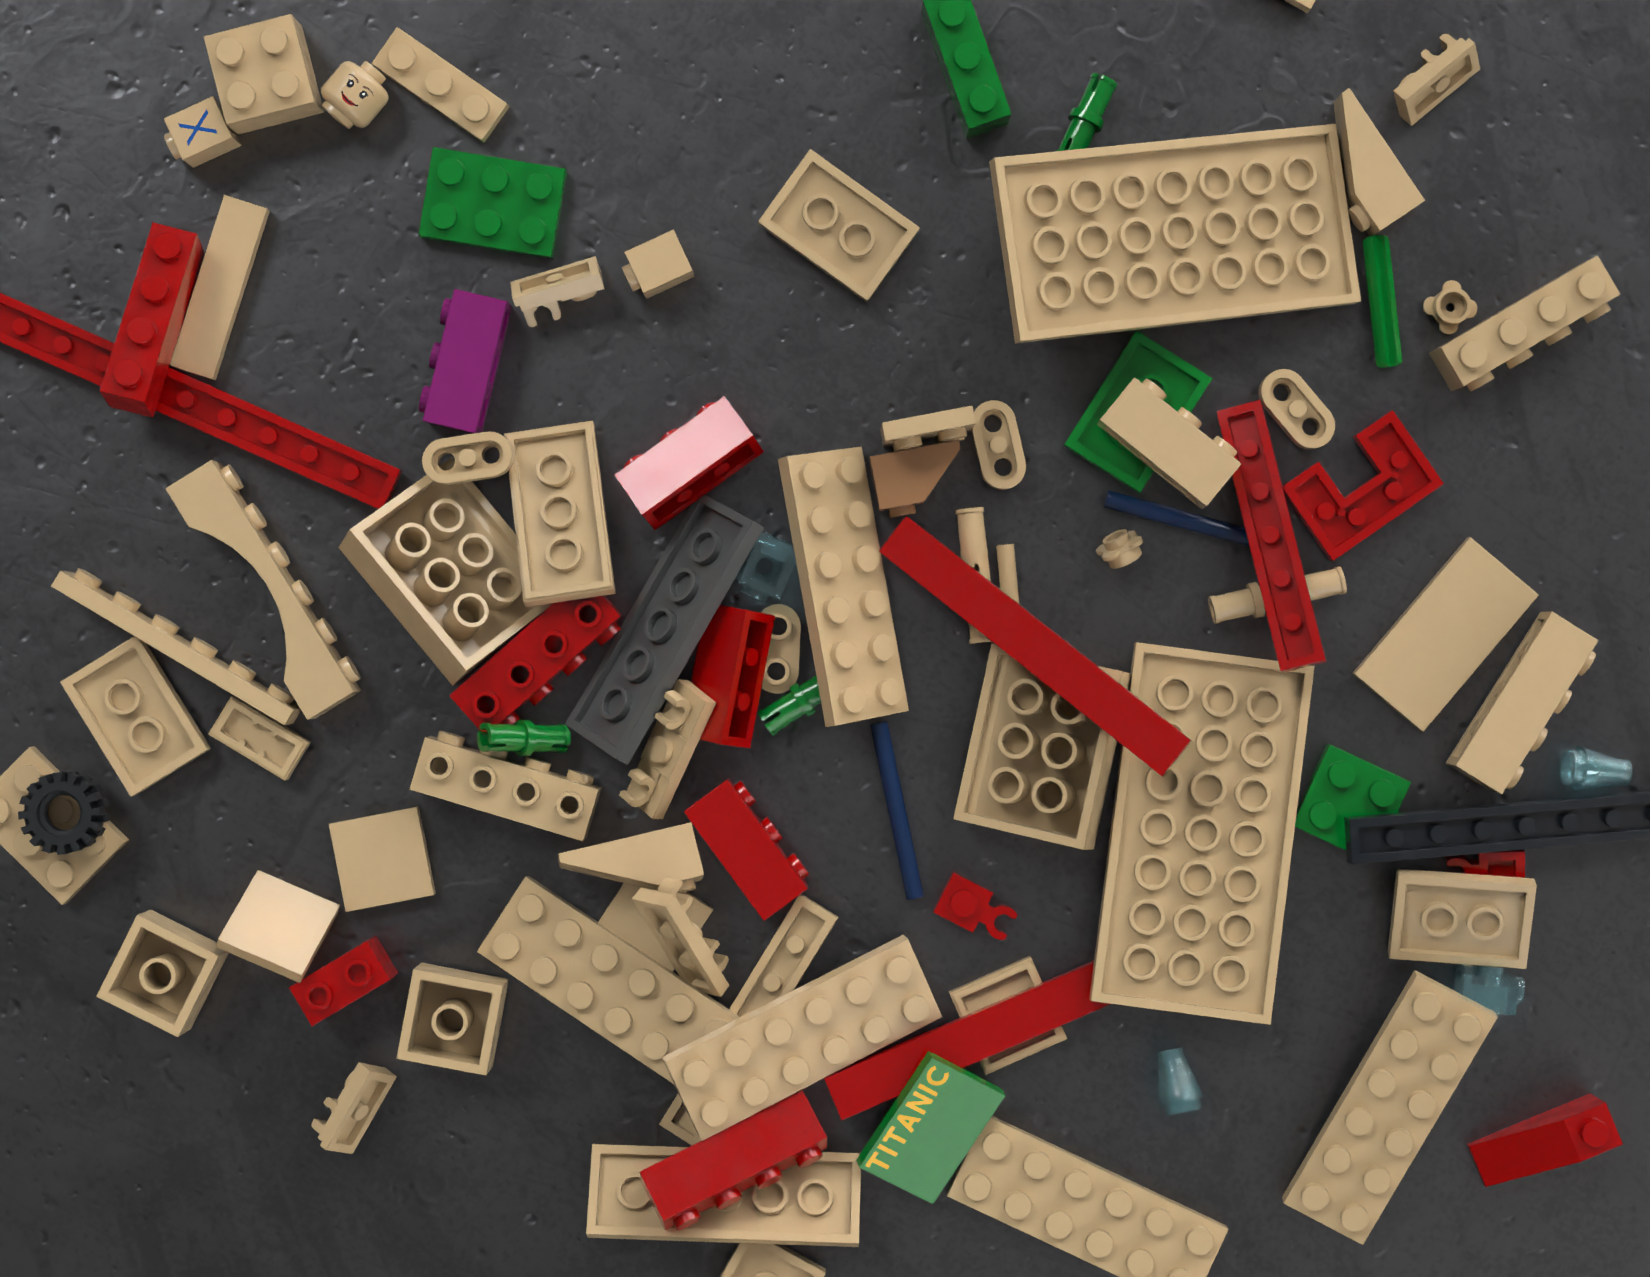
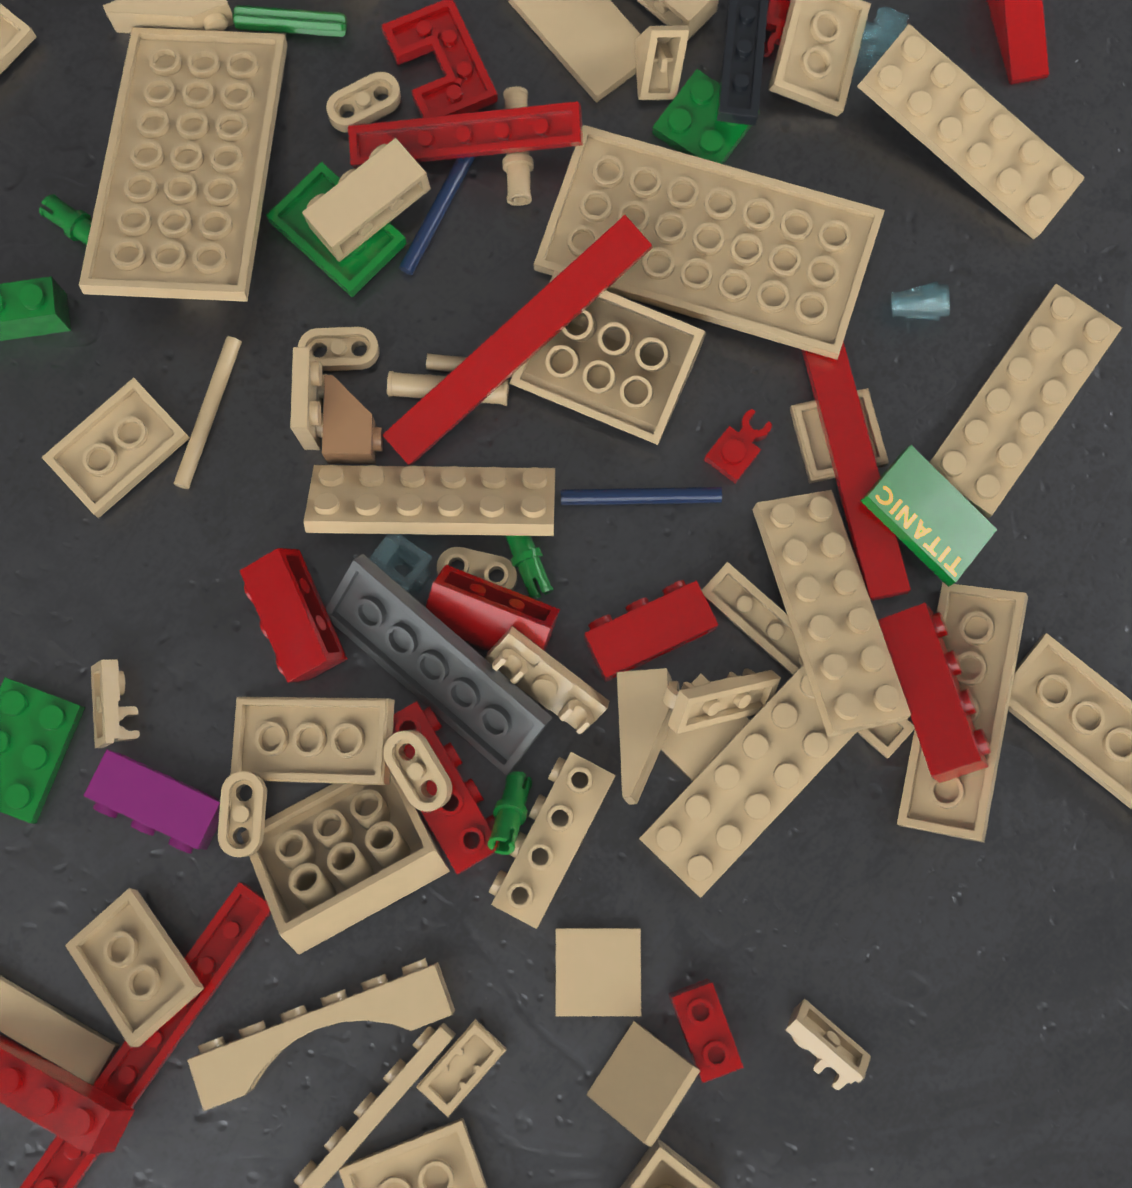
camera: 80 degrees left, 10 degrees down
tan brick [396,963,509,1075] -> none
tan brick [622,229,695,299] -> none
tan plate [1096,529,1143,569] -> none
none -> tan plate [65,888,204,1047]
none -> tan bar [173,336,242,489]
none -> tan plate [384,730,452,812]
none -> tan slope [635,26,690,100]

